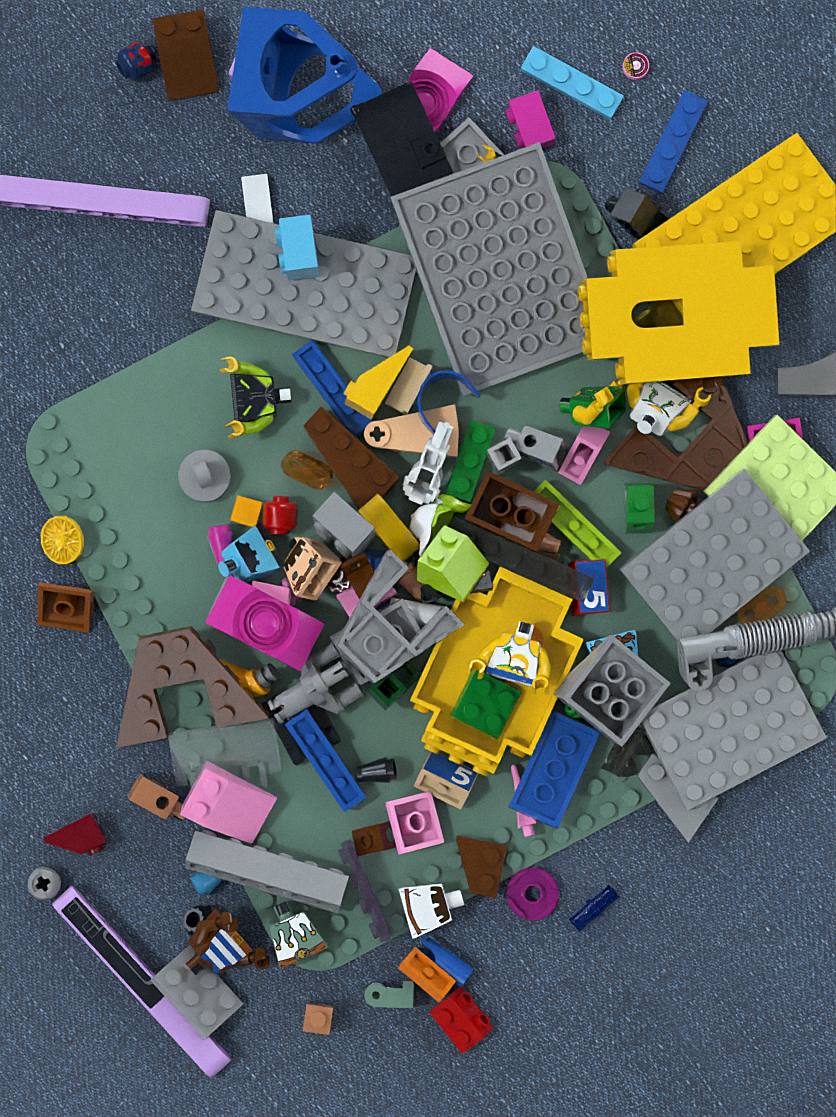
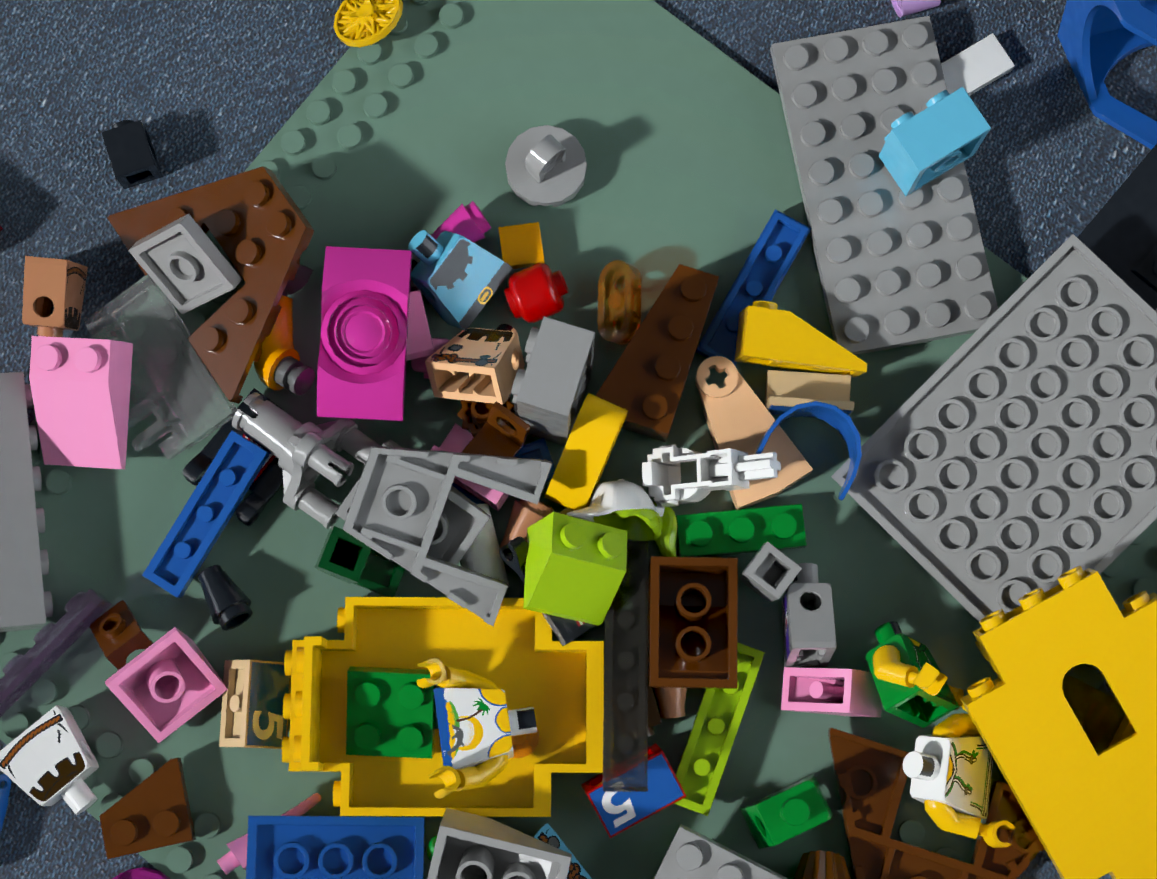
camera: 60 degrees right, 5 degrees down
dark orange slope [37,582,95,633] -> none
torso [220,356,292,439] -> none
none -> black brick [101,120,163,189]
none -> light grey plate [128,213,242,314]

